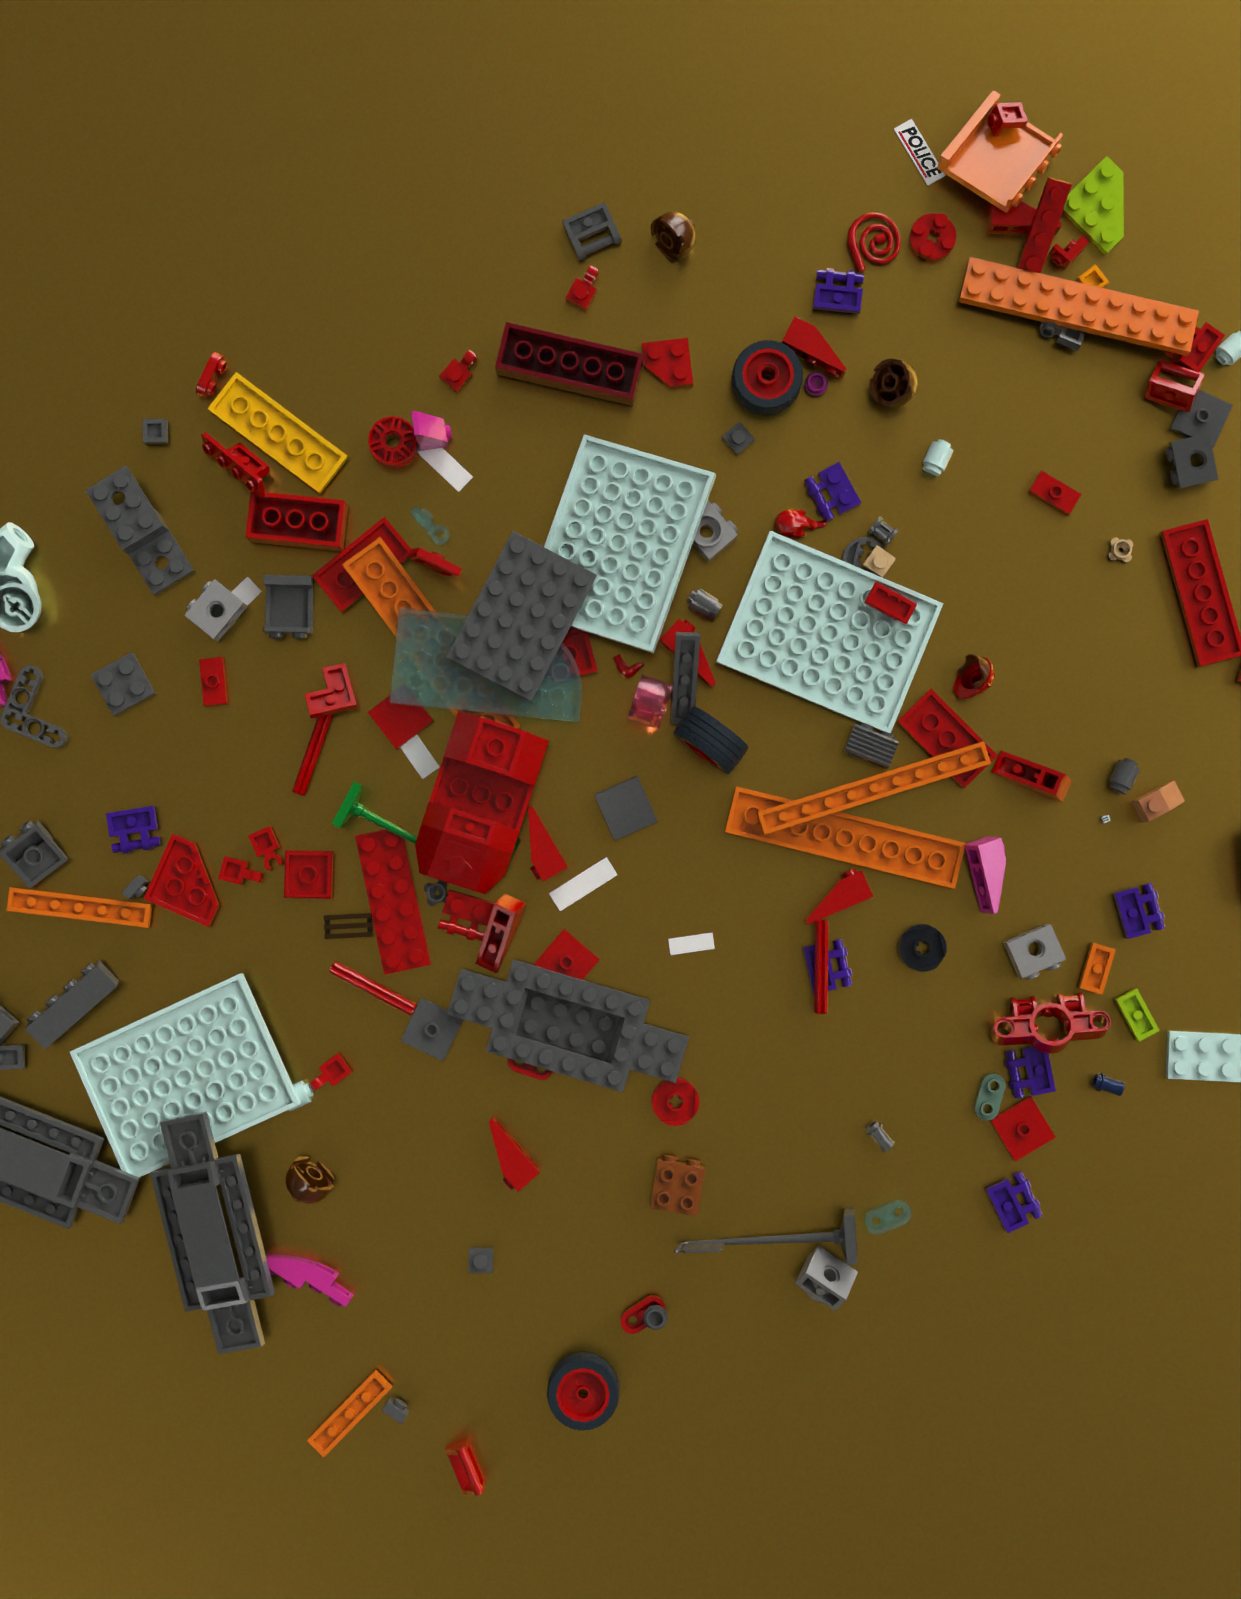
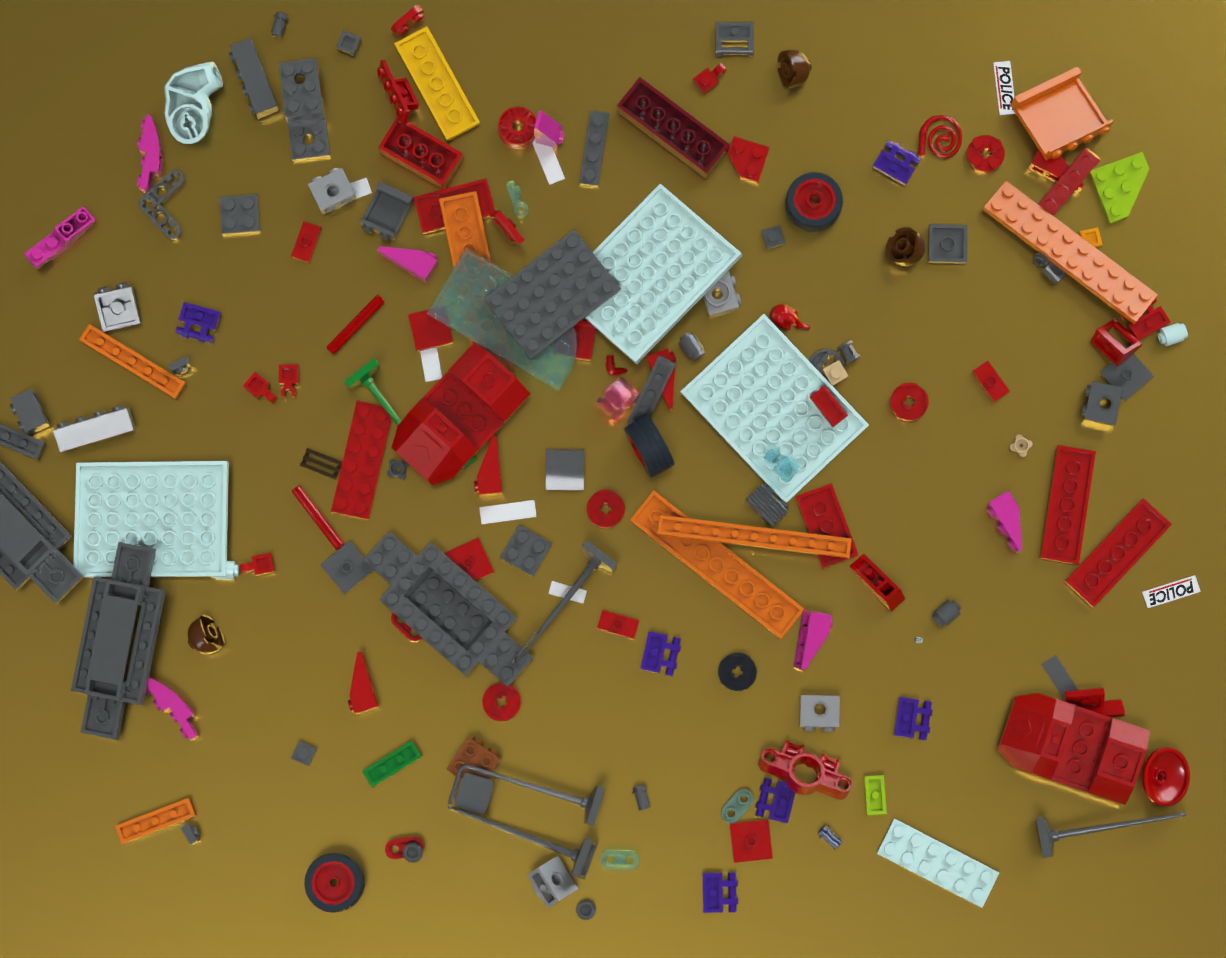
camera: 30 degrees right, 5 degrees down
red plate [143,834,220,927] -> none
red plate [284,850,334,899] -> none
red plate [304,663,357,719] -> none
red plate [437,889,494,941] -> none
red plate [439,349,478,393] -> none
red tile [445,1438,486,1496] -> none
red slope [475,894,526,973] -> none
red slope [782,316,847,378] -> none
magenta plate [804,372,828,396] -> none
dark purple plate [804,462,861,522] -> none
red slope [804,868,873,925] -> none
red axle [814,920,829,1014] -> none
light aqua brick [923,439,953,476] -> none
red piece [954,654,995,699] -> none
red bracket [987,102,1028,137] -> none
red bracket [1049,236,1089,269] -> none
orange plate [1078,942,1116,995] -> none
nougat slope [1131,780,1185,822] -> none
none -> dark grey brick [229,38,279,119]
none -> dark grey pin [270,12,288,37]
none -> green plate [362,740,422,788]
none -> dark pink slope [377,246,439,283]
none -> dark grey piece [448,765,605,826]
none -> dark grey plate [500,525,552,577]
none -> dark grey piece [511,540,617,666]
none -> dark grey plate [576,900,596,920]
none -> dark grey plate [580,111,609,187]
none -> red plate [587,490,625,529]
none -> red plate [597,610,639,639]
none -> clear light blue plate [764,449,800,483]
none -> red plate [890,383,929,422]
none -> dark grey plate [928,224,968,264]
none -> dark pink slope [987,491,1022,554]

